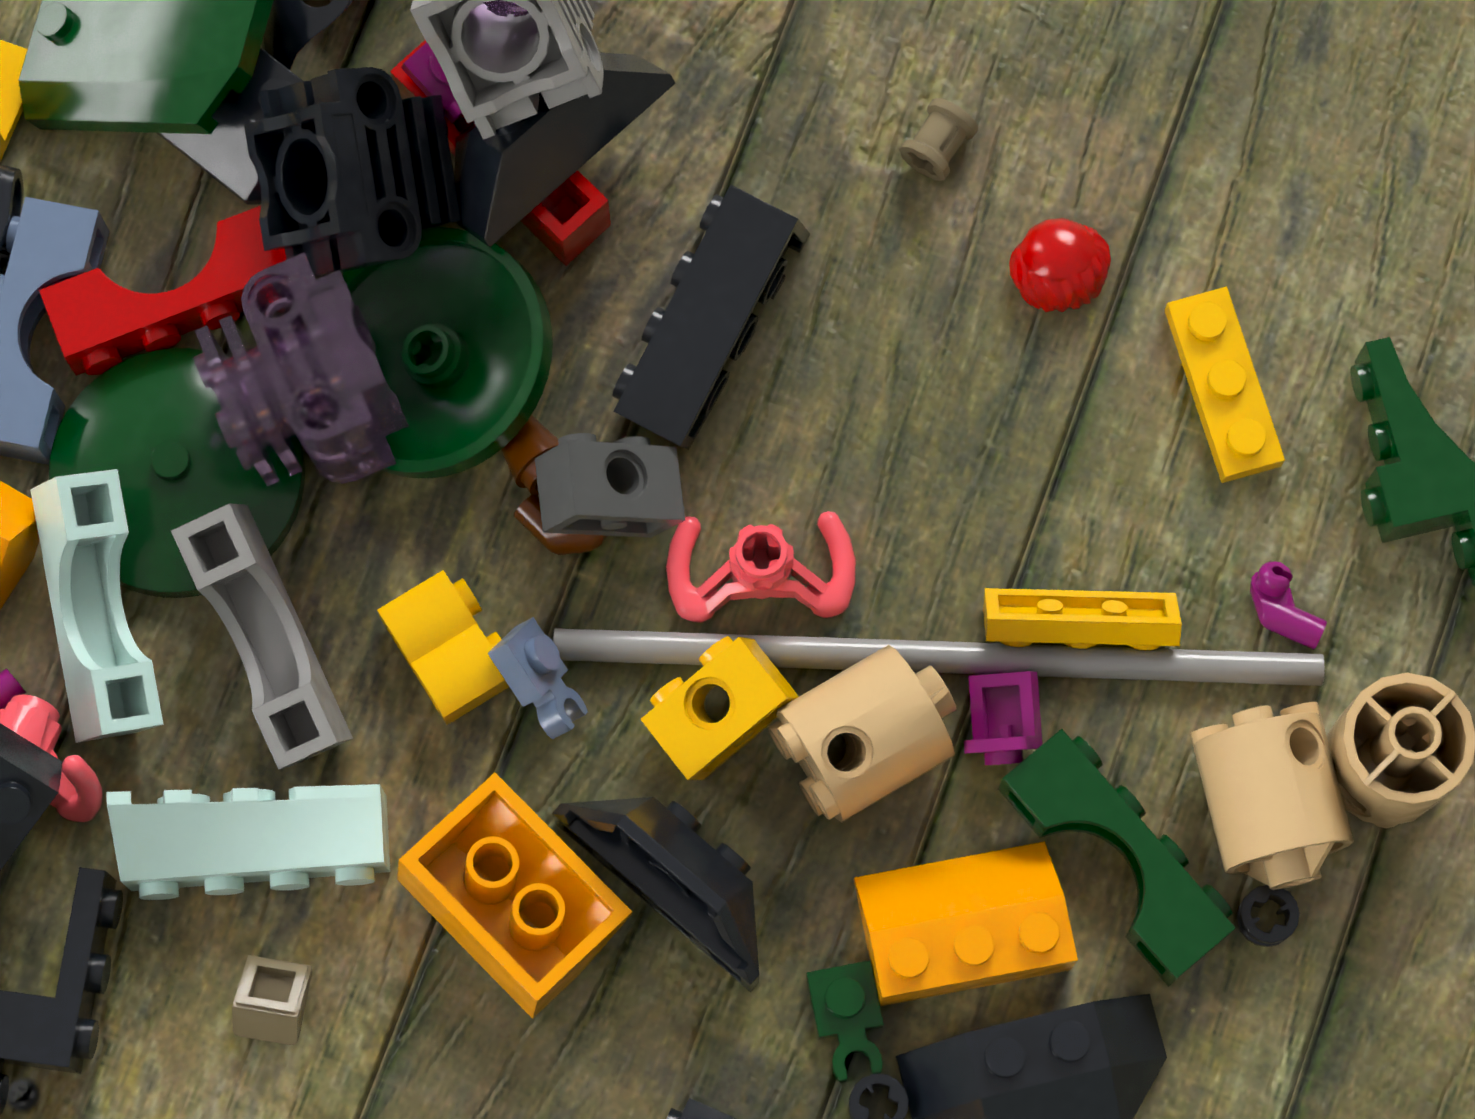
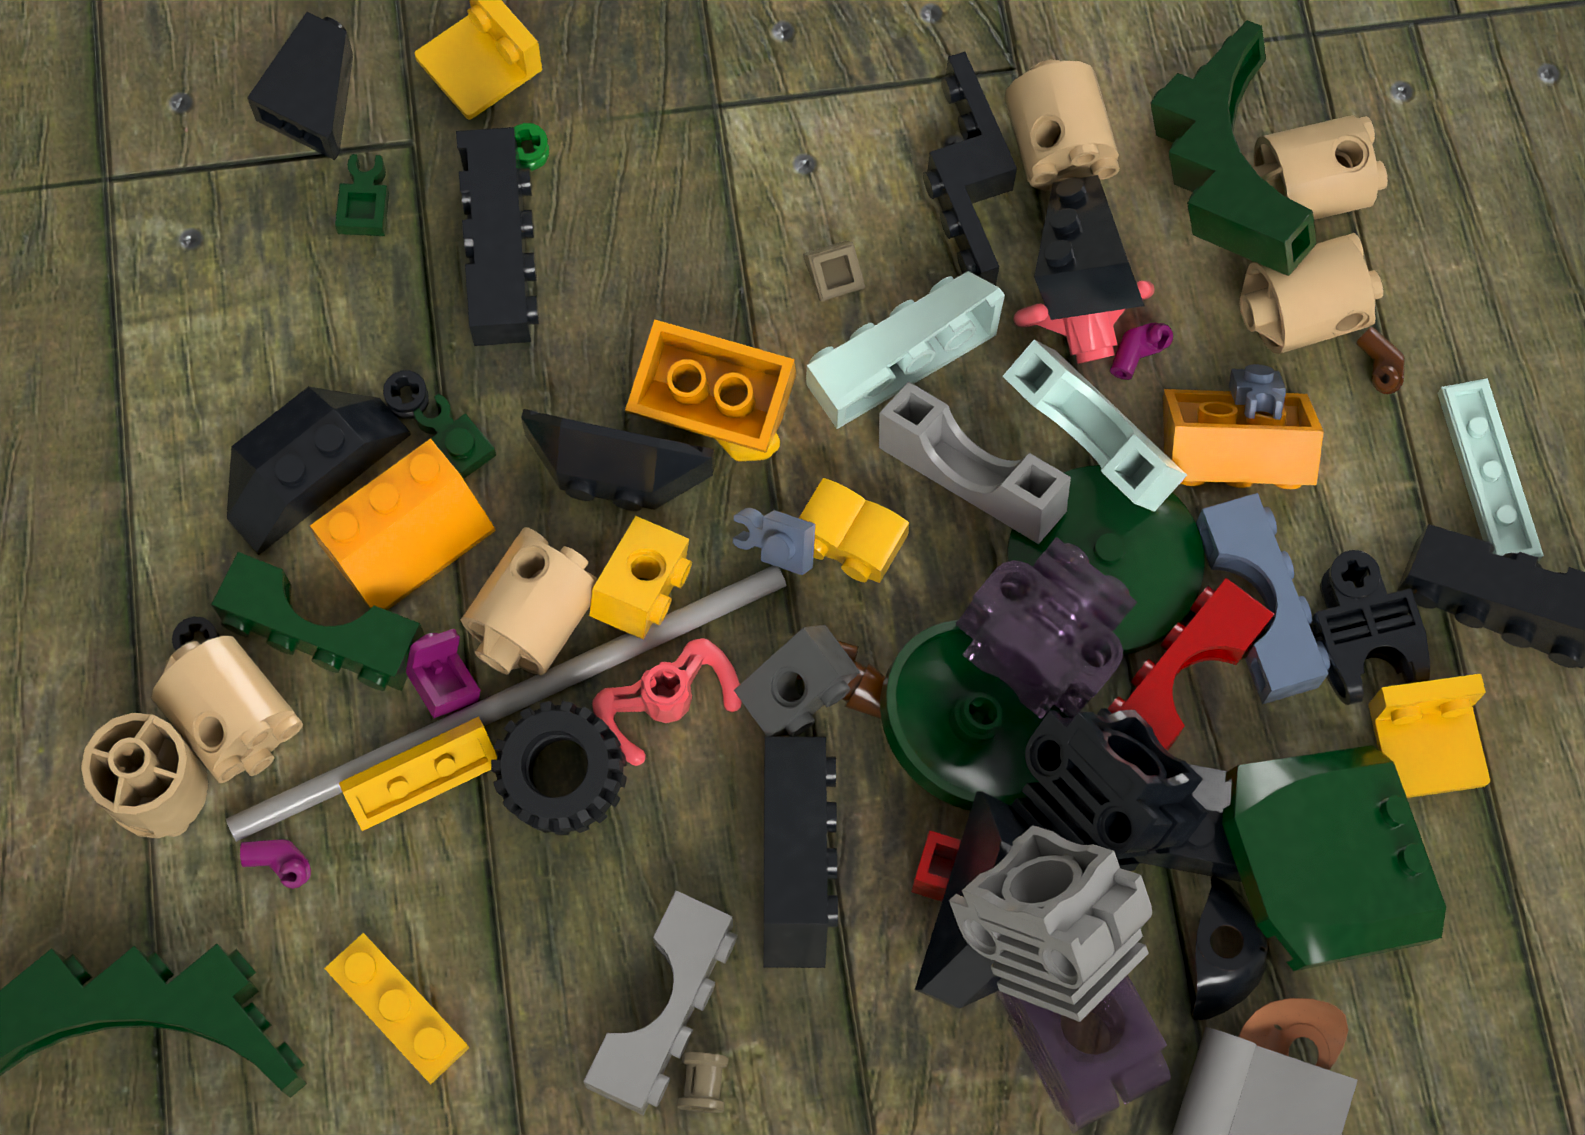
camera: 150 degrees right, 5 degrees down
red hair [1009,218,1111,313] -> none
none -> black tyre [491,701,627,835]
none -> light grey arch [583,891,738,1116]

